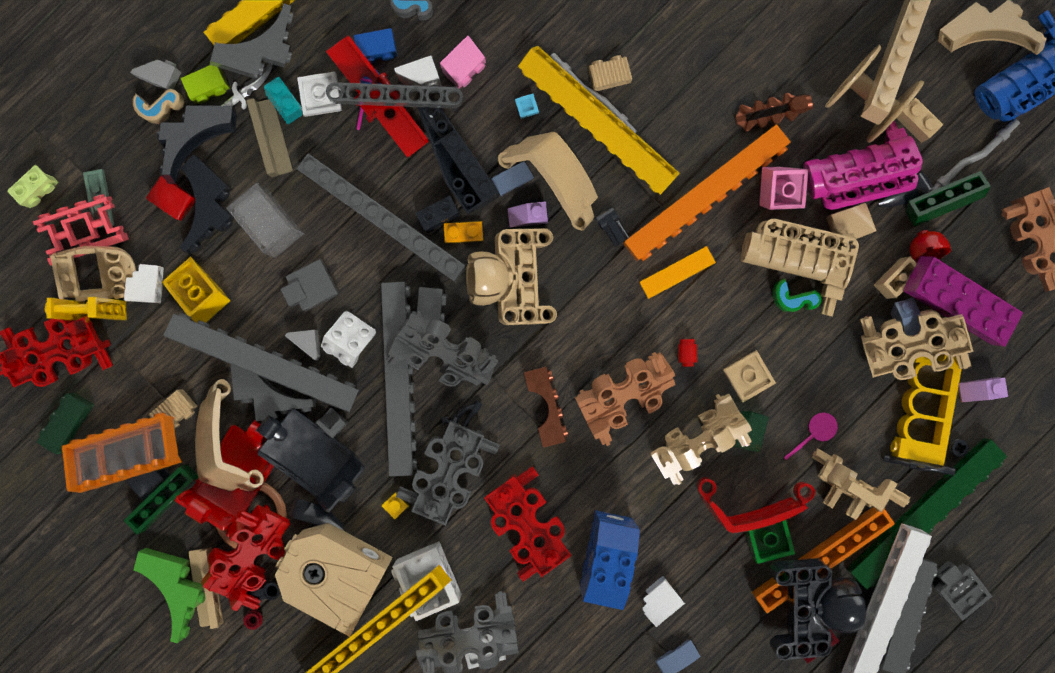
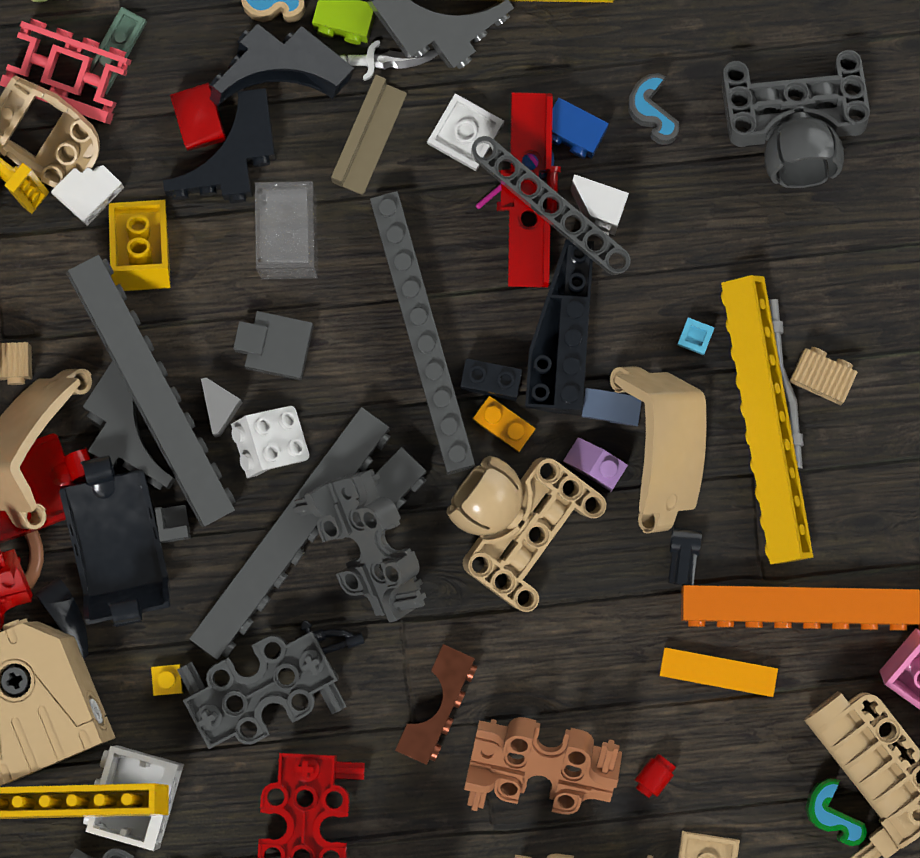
camera: 40 degrees right, 5 degrees down
teal brick [264,77,303,124] -> none
bright pink slope [440,36,486,89] -> none

